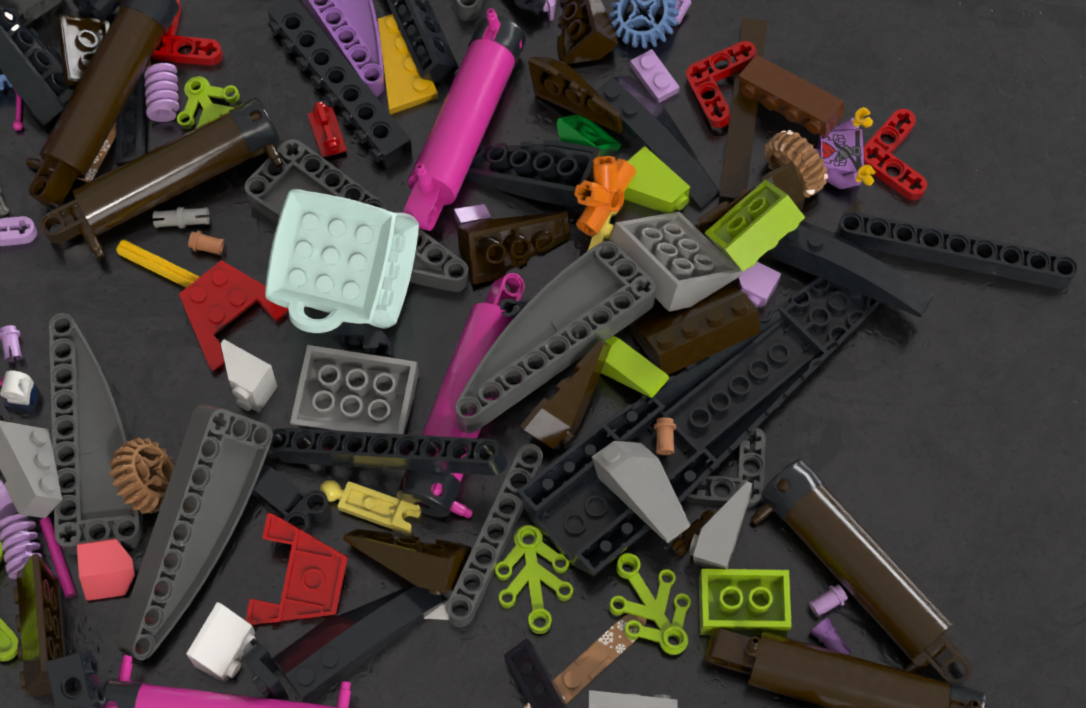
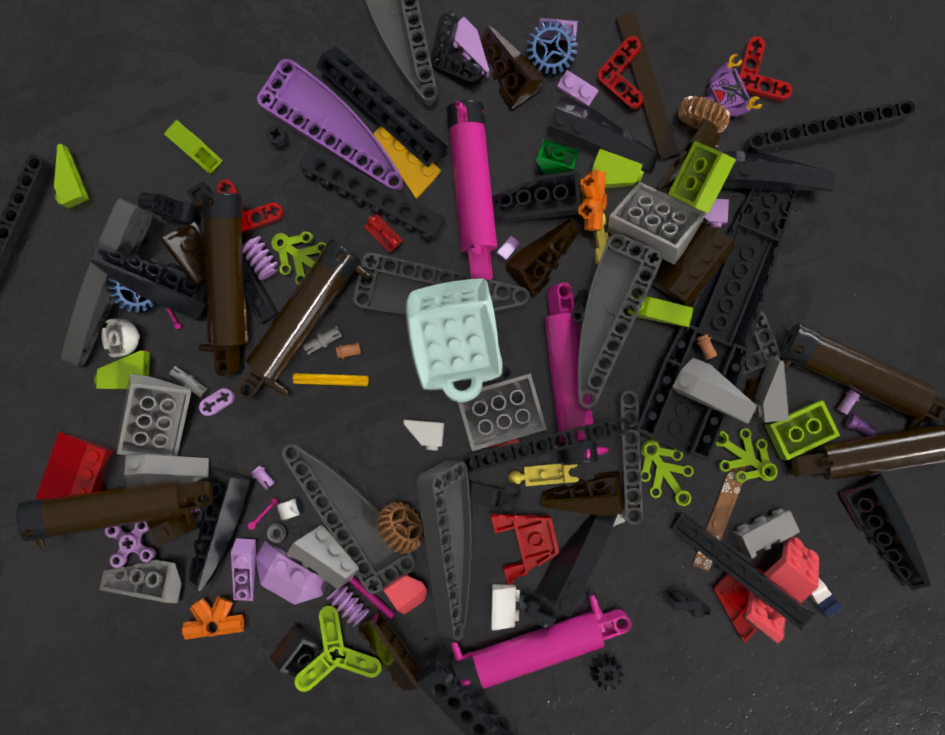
camera: 20 degrees left, 20 degrees up
red wing [179,260,289,374] -> none
dark brown wedge [520,341,611,449] -> none
dark brown wedge [528,57,623,134] -> none
reddish brown brick [739,55,844,138] -> none

